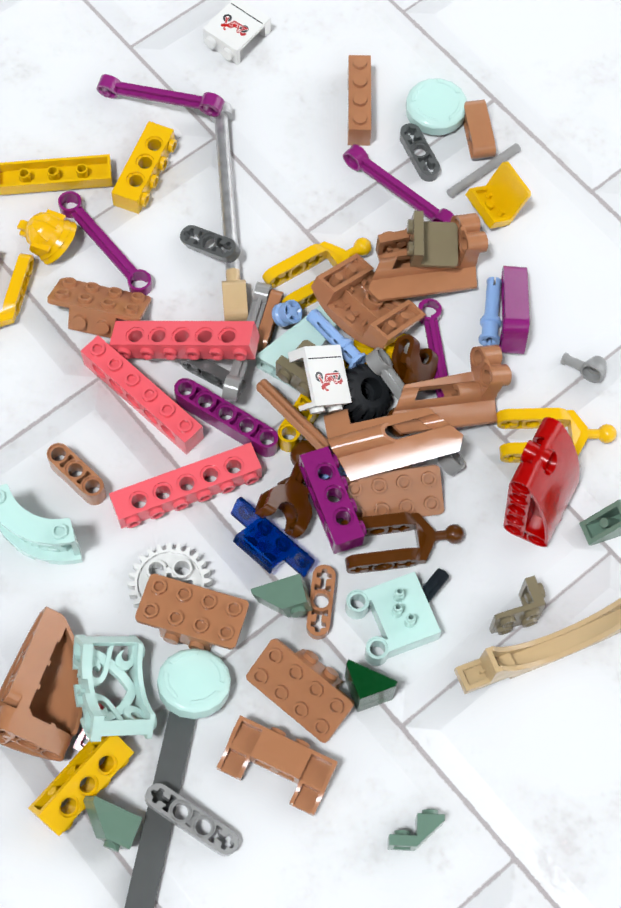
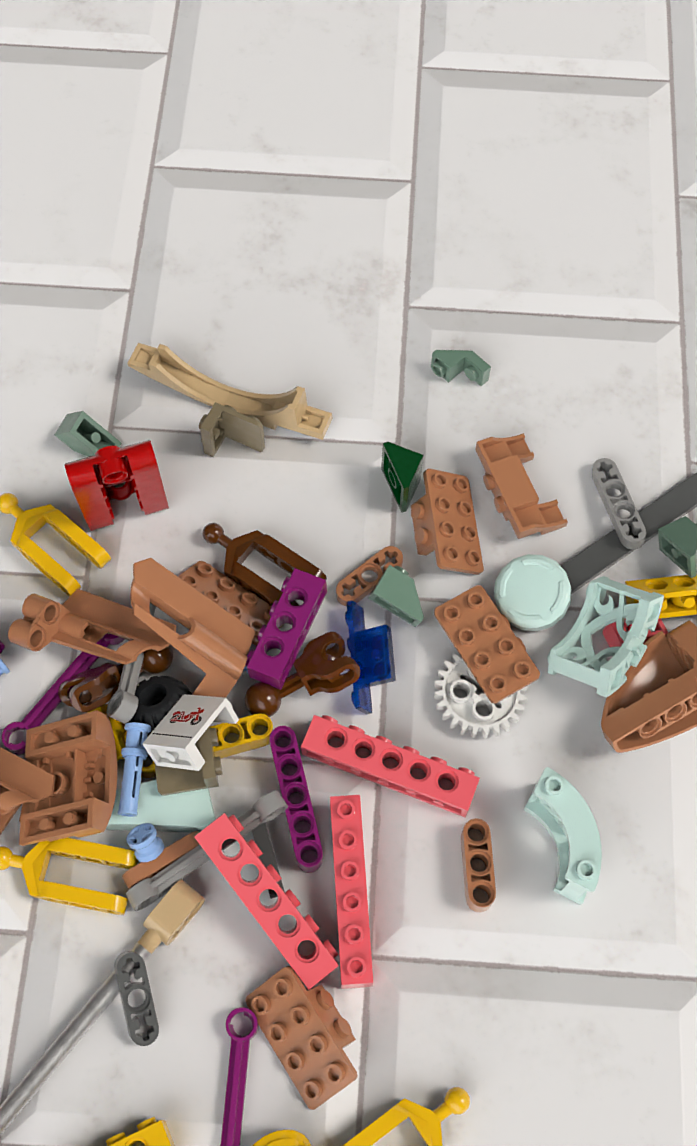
camera: 135 degrees left, 0 degrees up
nougat axle [256,379,330,450] -> none
light aqua piece [345,568,449,666] -> none

